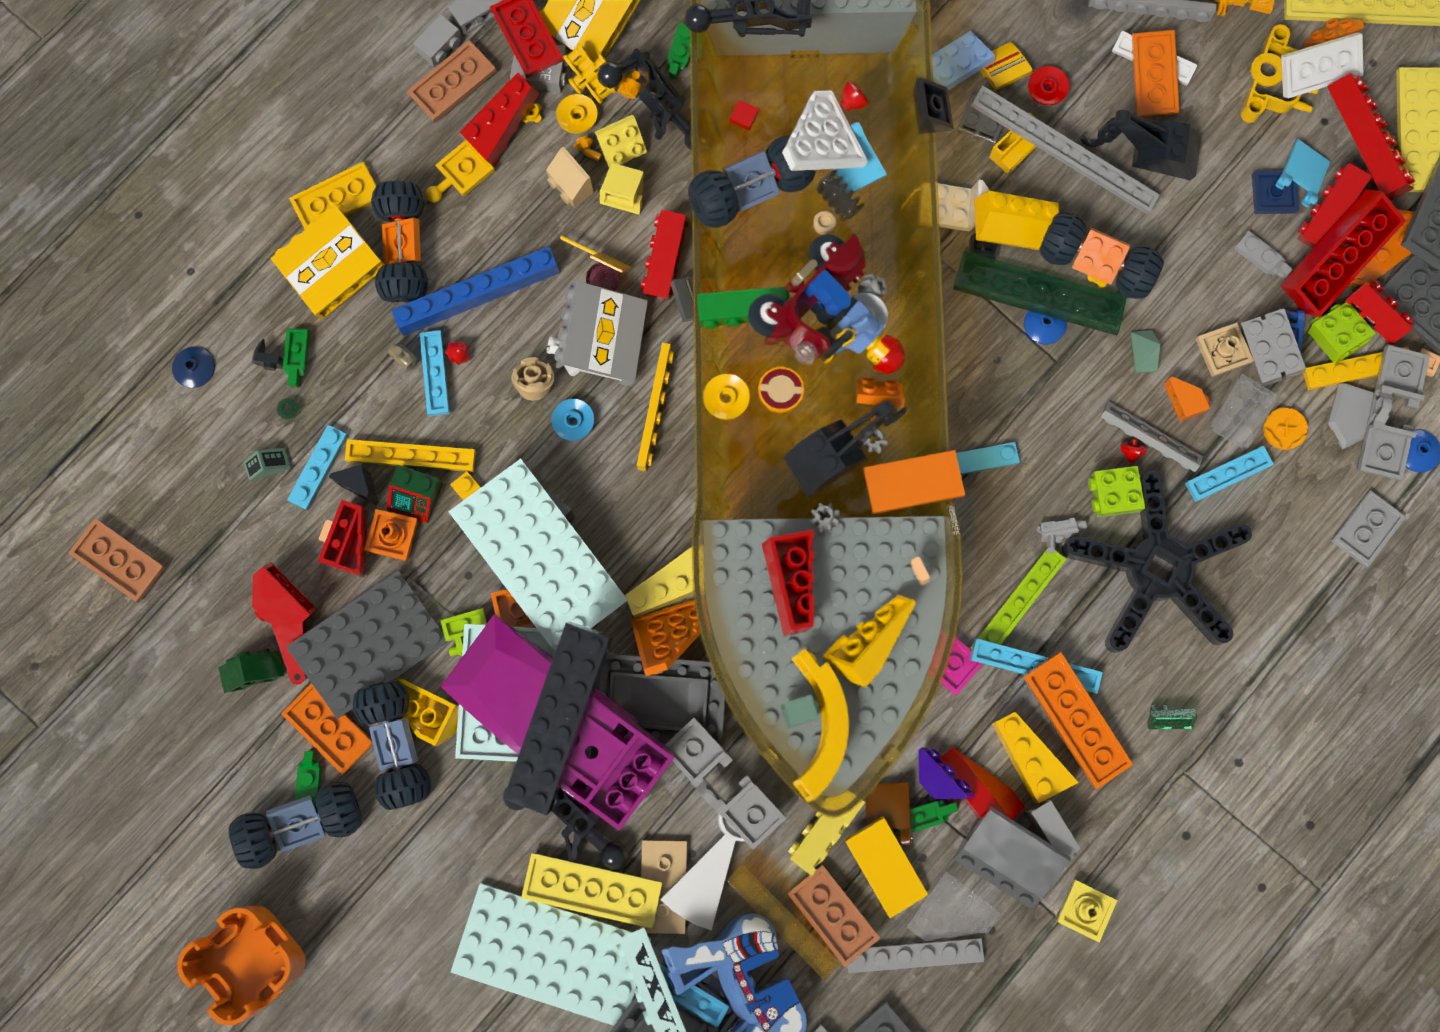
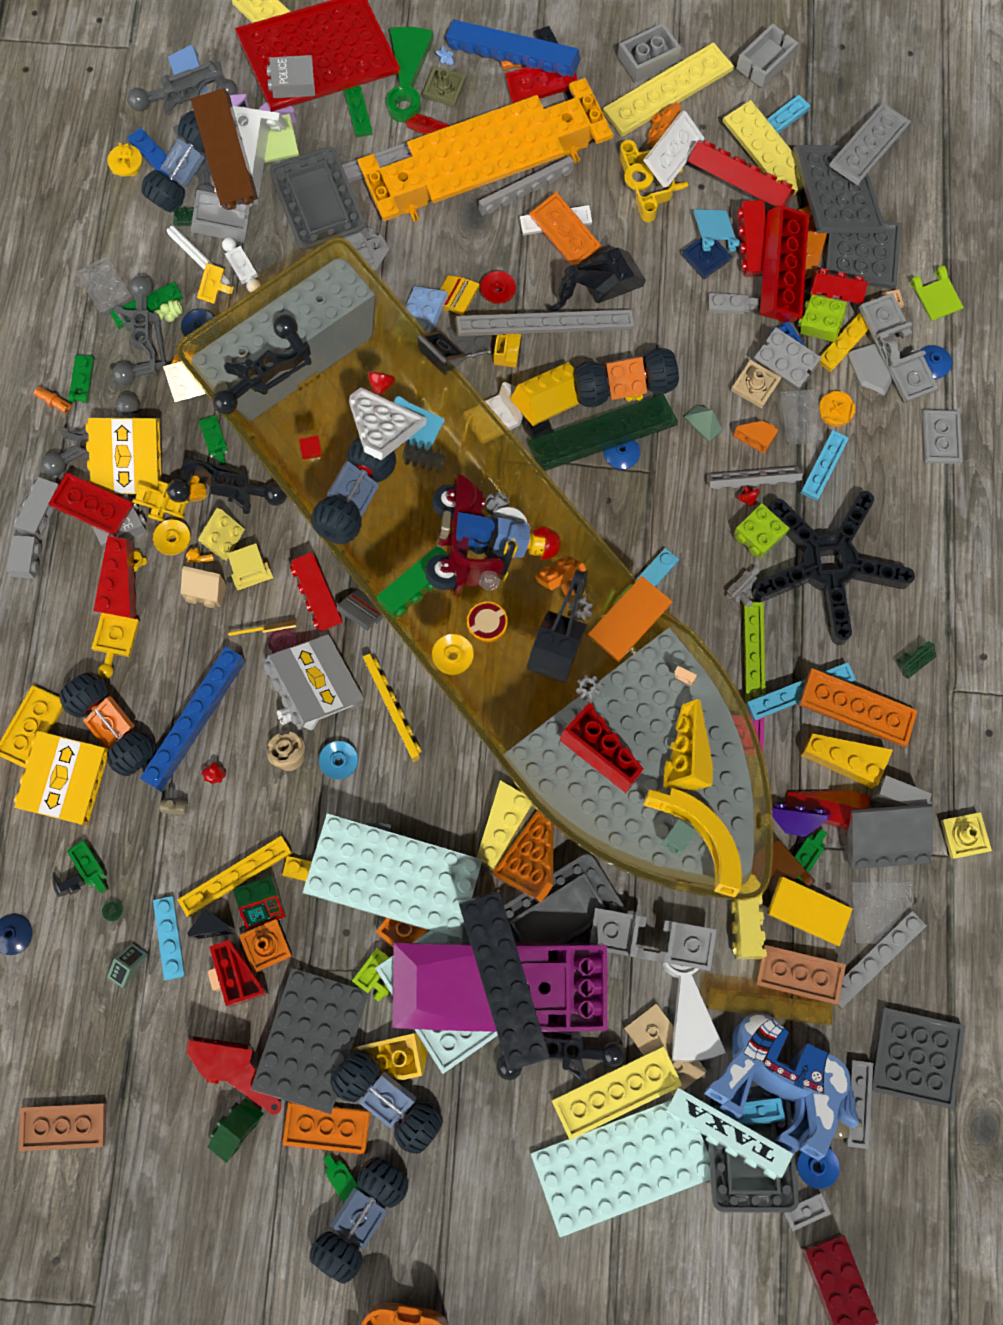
camera: 40 degrees left, 5 degrees down
nougat plate [407,40,497,123] -> none
medium azure plate [420,330,450,416] -> none
tan tile [813,211,836,235] -> none

